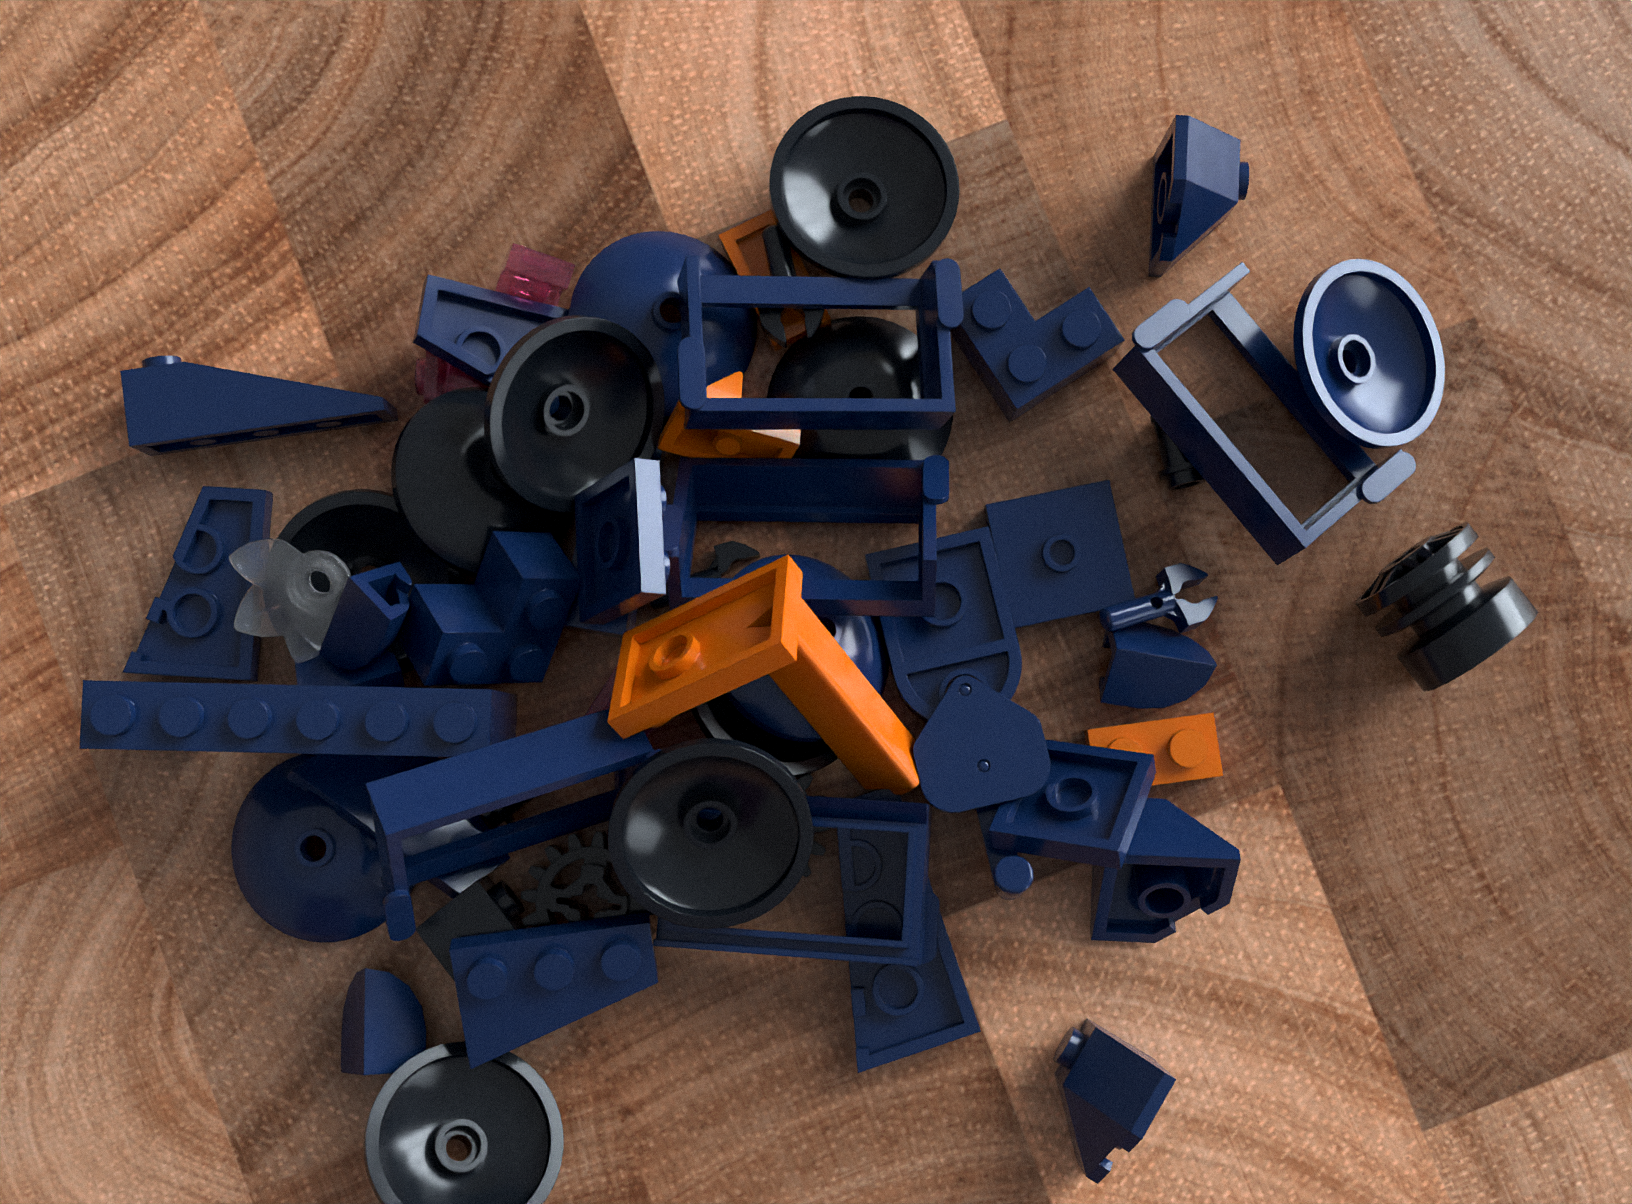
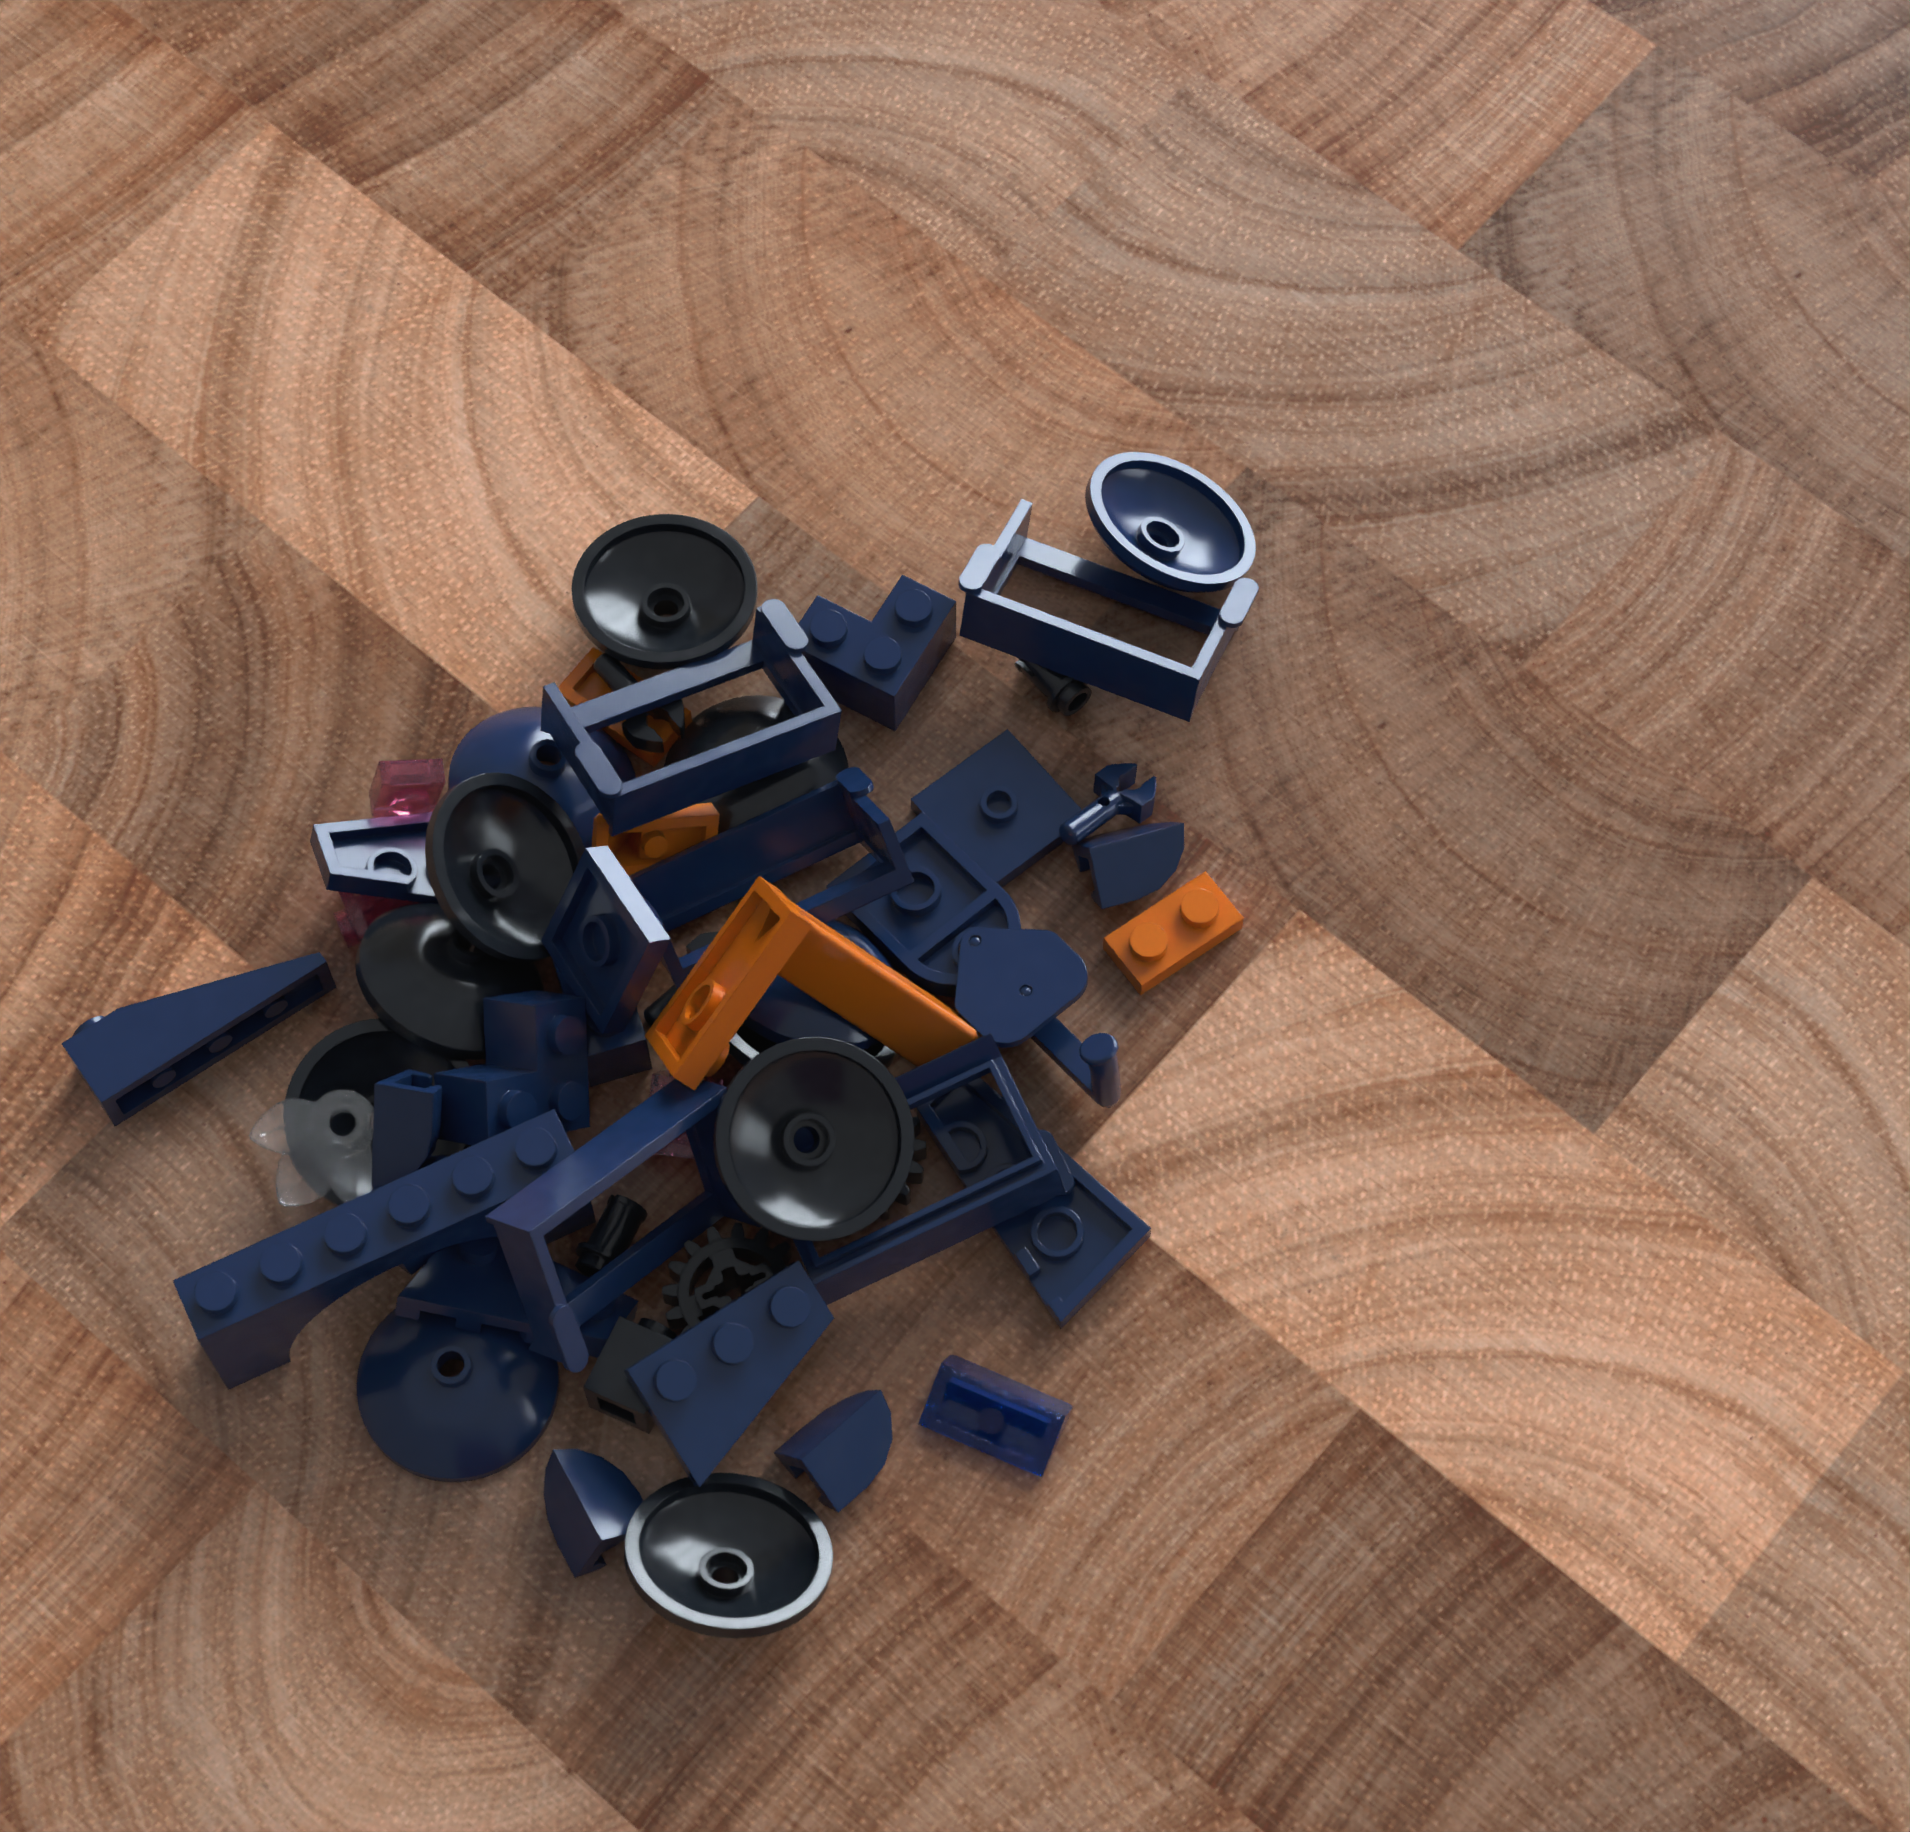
camera: 30 degrees left, 20 degrees down
dark blue wing [123,486,273,681] -> none
dark blue plate [989,739,1156,870] -> none
dark blue slope [1053,1018,1176,1184] -> none
dark blue slope [1090,798,1241,943] -> none
dark blue slope [1148,115,1249,277] -> none
black wheel [1355,522,1539,692] -> none
none -> dark blue brick [774,1390,893,1513]
none -> clear blue slope [918,1355,1073,1477]

